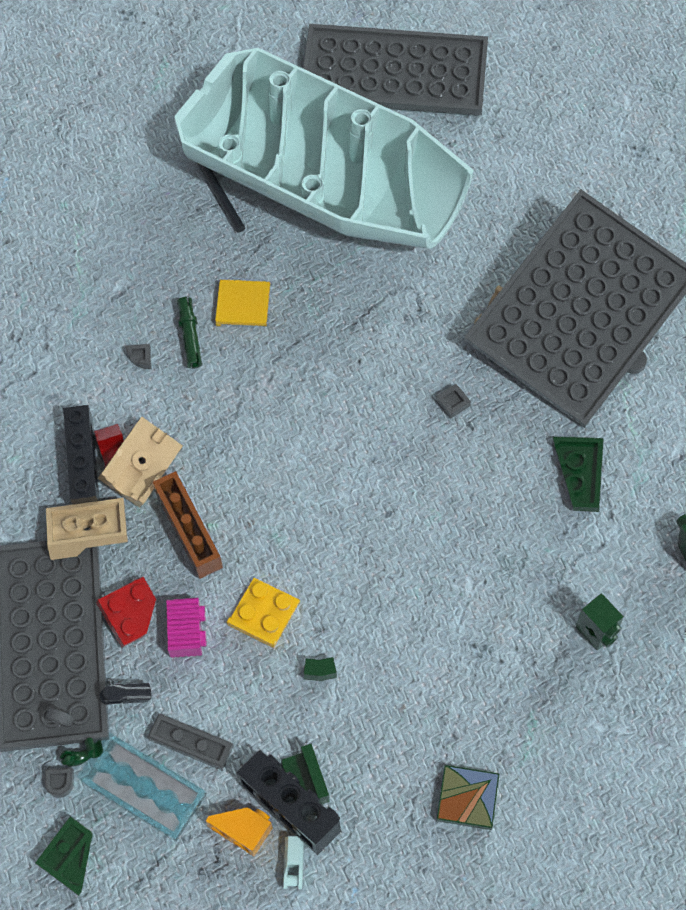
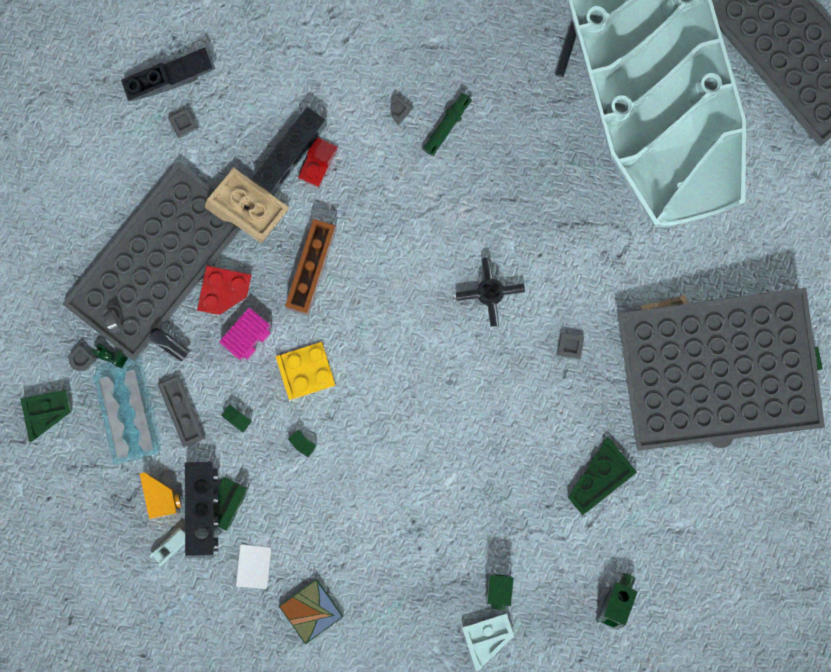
camera: 45 degrees right, 20 degrees up
tan piece [98,417,183,508] -> none
yellow piece [215,279,270,326] -> none
none -> dark green piece [221,404,252,433]
none -> white sticker [236,545,271,589]
none -> black bar [456,258,525,327]
none -> light aqua wing [462,613,514,671]

